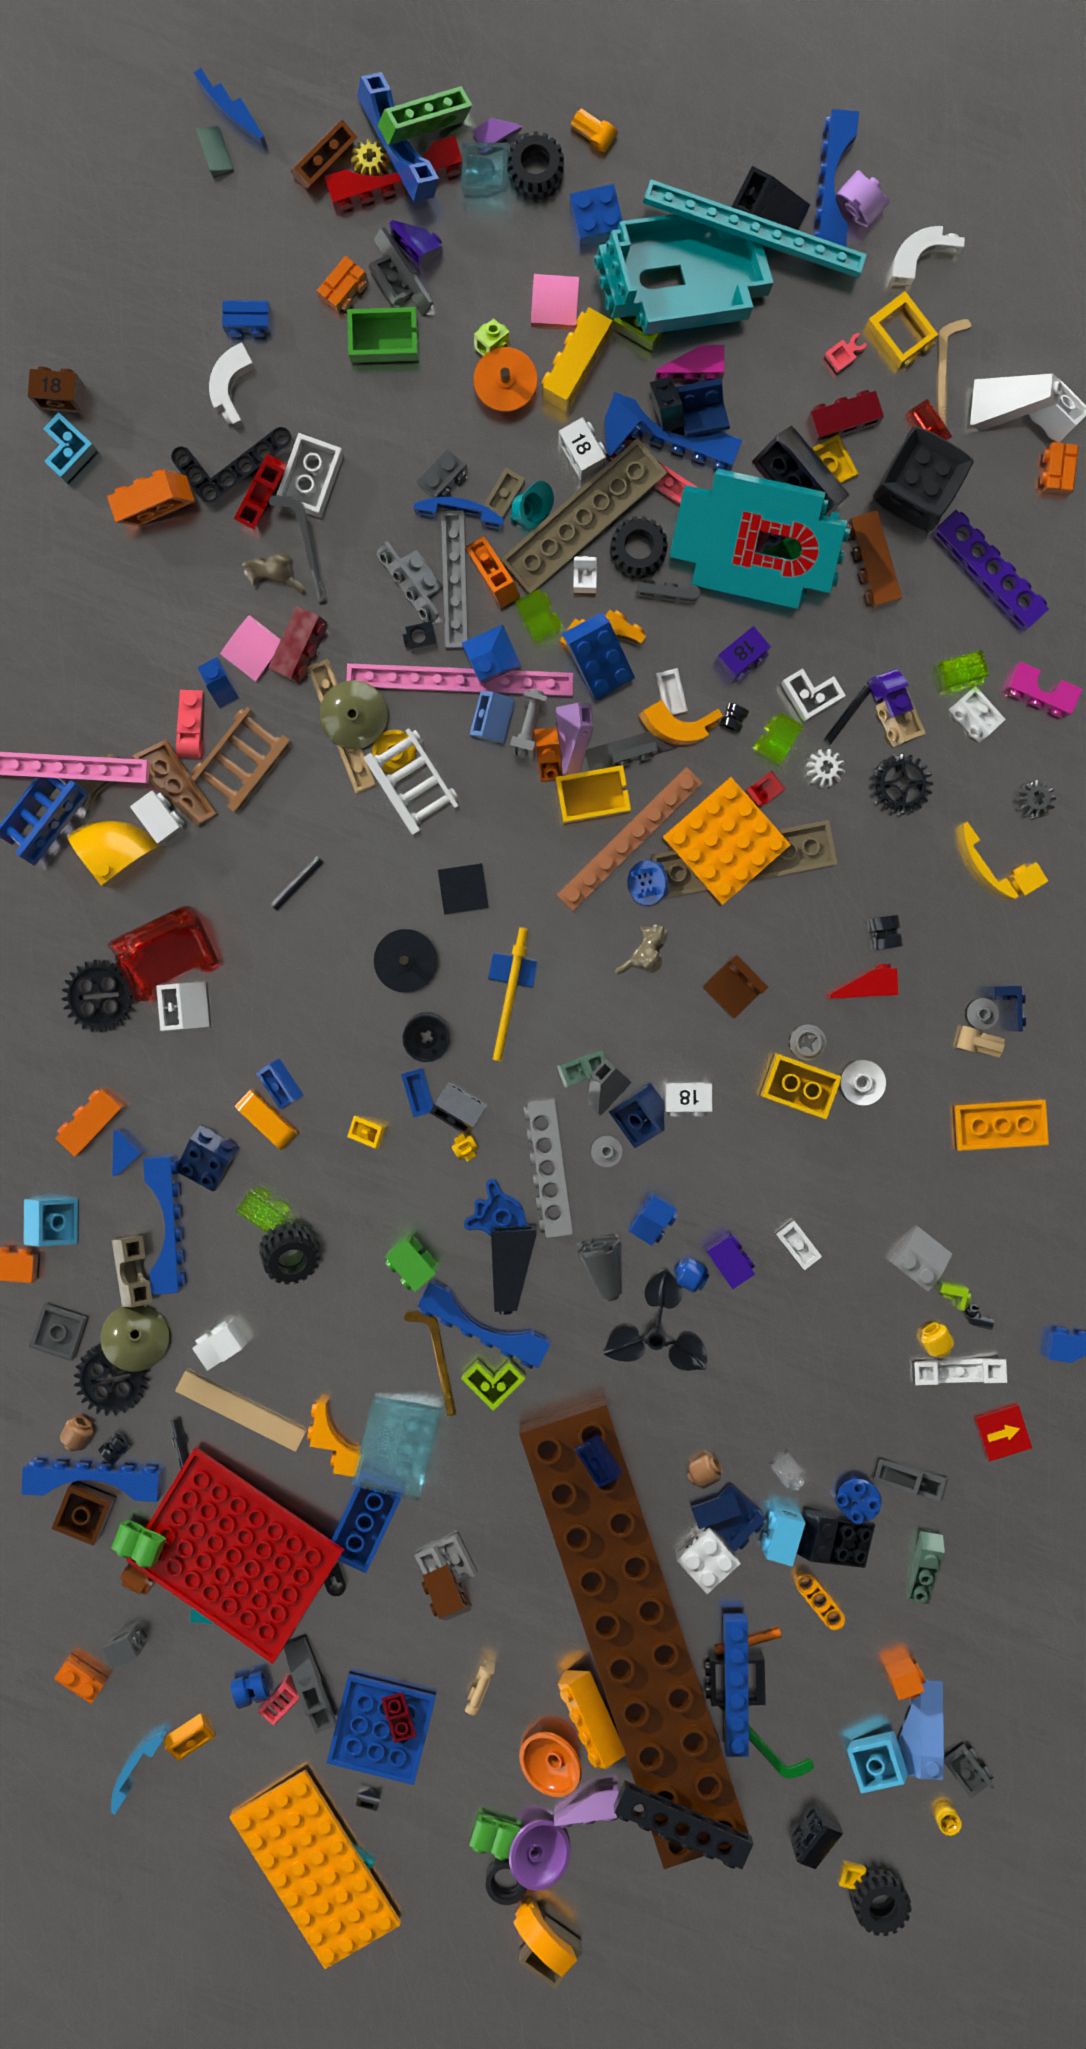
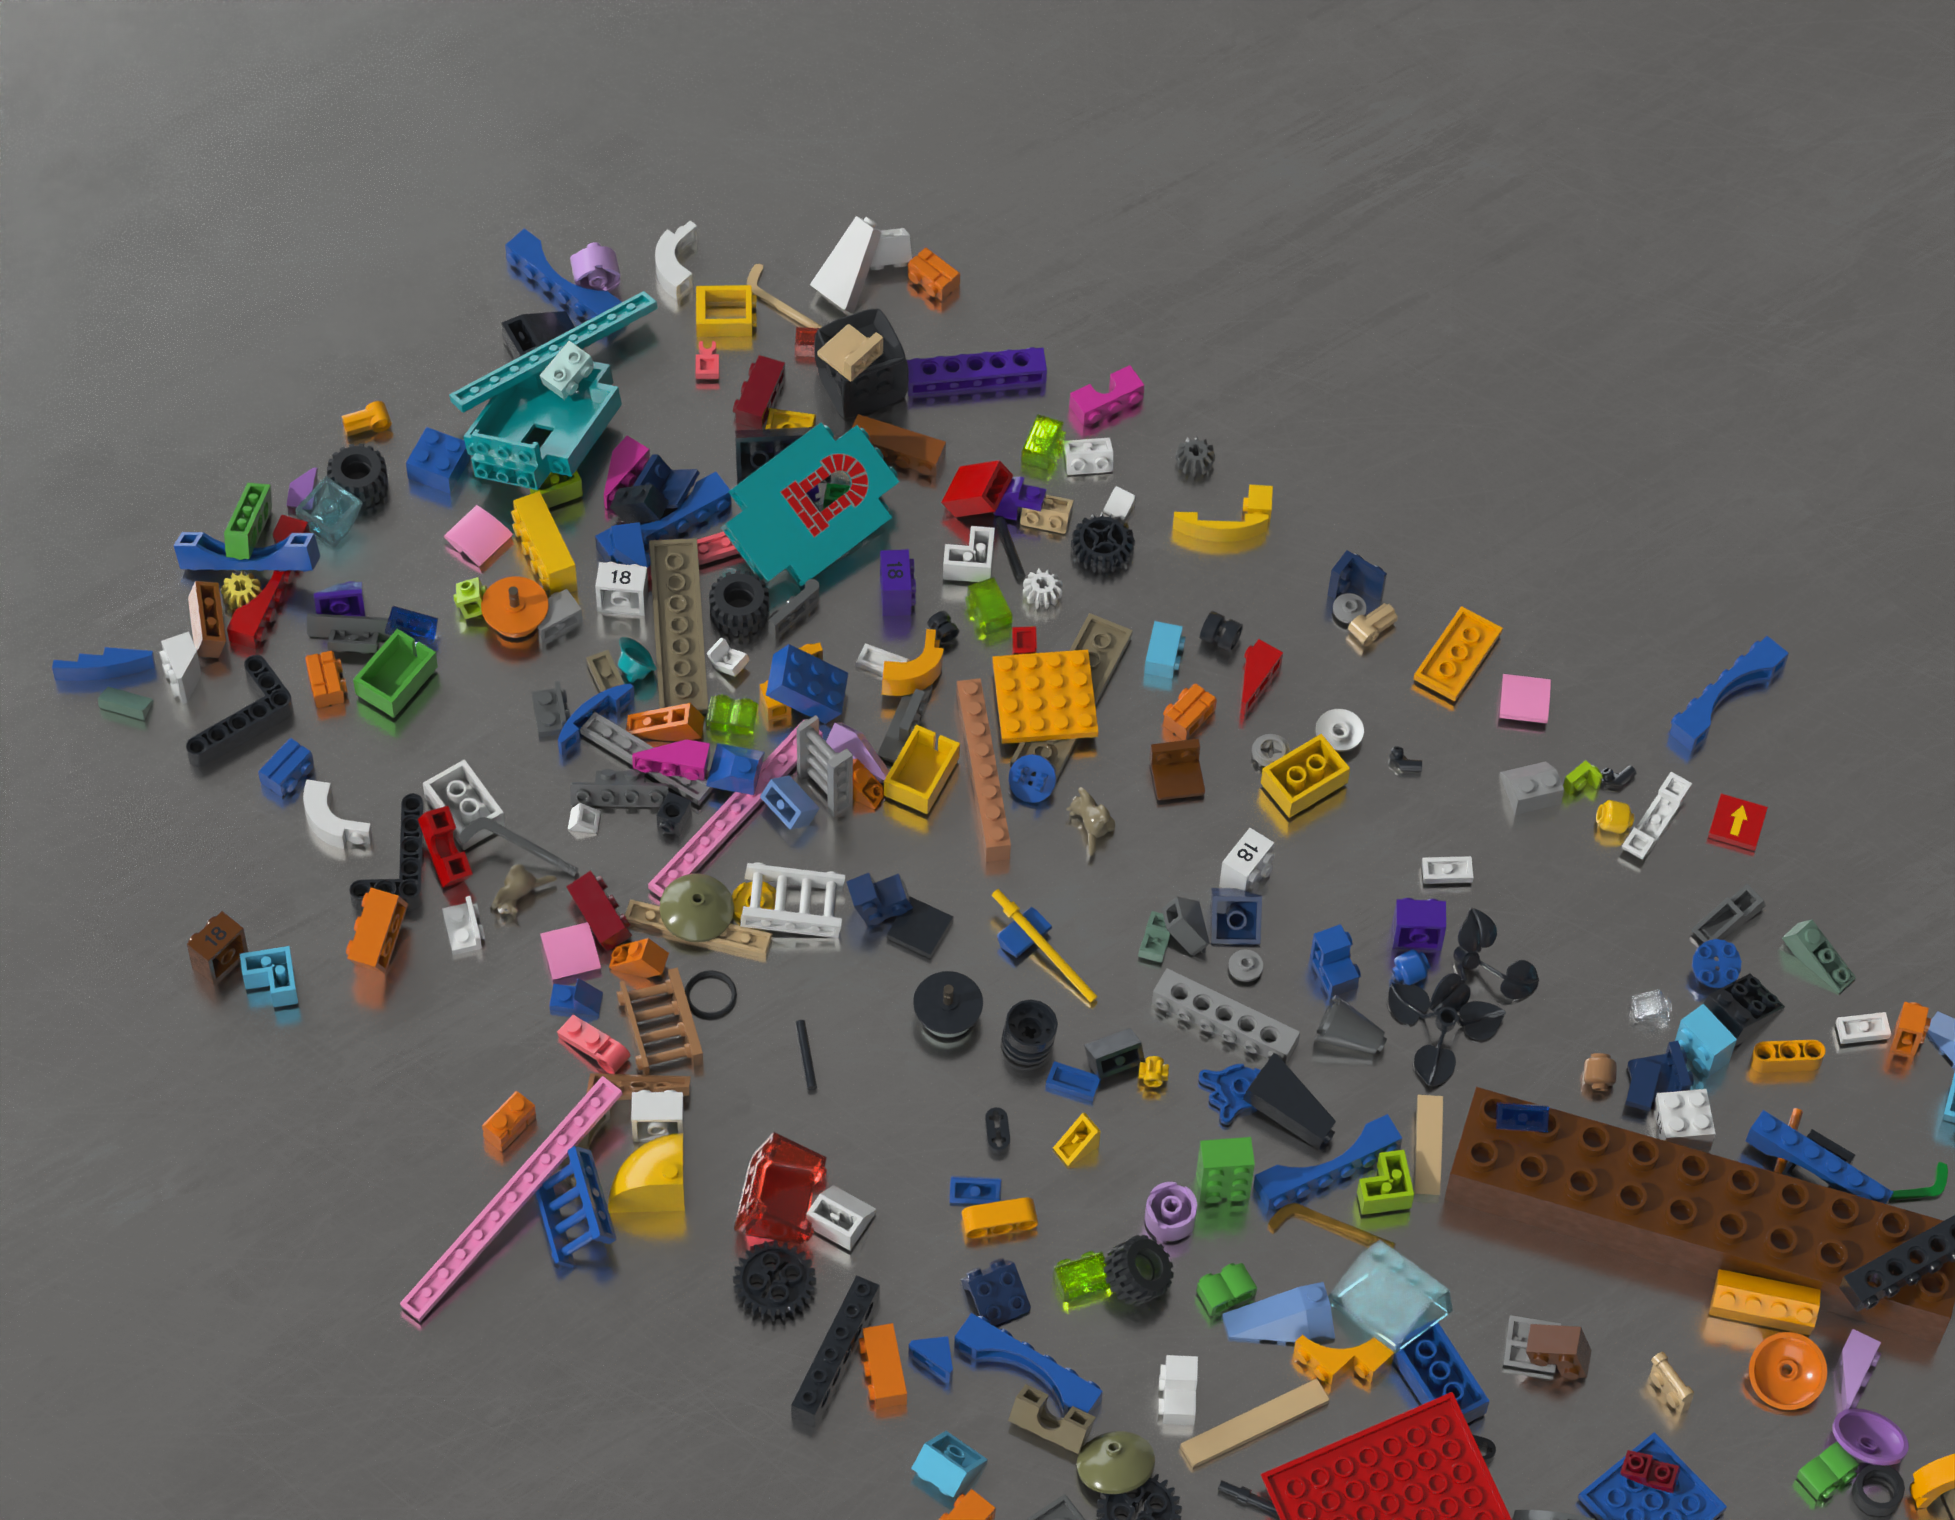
camera: 50 degrees left, 30 degrees down
none -> white slope [159,632,202,704]
none -> black beam [186,655,293,767]
none -> clear blue slope [385,606,438,645]
none -> white bracket [442,896,485,955]
none -> orange brick [482,1091,536,1152]
none -> light grey slope [538,589,583,643]
none -> light aqua brick [540,341,594,400]
none -> white slope [568,803,601,834]
none -> orange slope [609,938,669,978]
none -> dark pink slope [632,740,710,781]
none -> black tyre [685,970,737,1018]
none -> black brick [791,1275,880,1427]
none -> tan bracket [817,324,883,381]
none -> dark blue brick [846,873,913,926]
none -> red brick [941,460,1013,517]
none -> black beam [985,1107,1010,1156]
none -> white slope [1103,486,1136,522]
none -> medium azure brick [1144,621,1186,679]
none -> lavender brick [1145,1182,1197,1242]
none -> orange brick [1163,683,1217,740]
none -> bright green brick [1196,1263,1257,1316]
none -> medium blue wedge [1222,1282,1335,1344]
none -> black arm [1389,746,1422,772]
none -> tan slope [1414,1095,1443,1196]
none -> black plant [1429,907,1539,1012]
none -> bright pink slope [1499,674,1551,723]
none -> white plate [1836,1012,1891,1044]

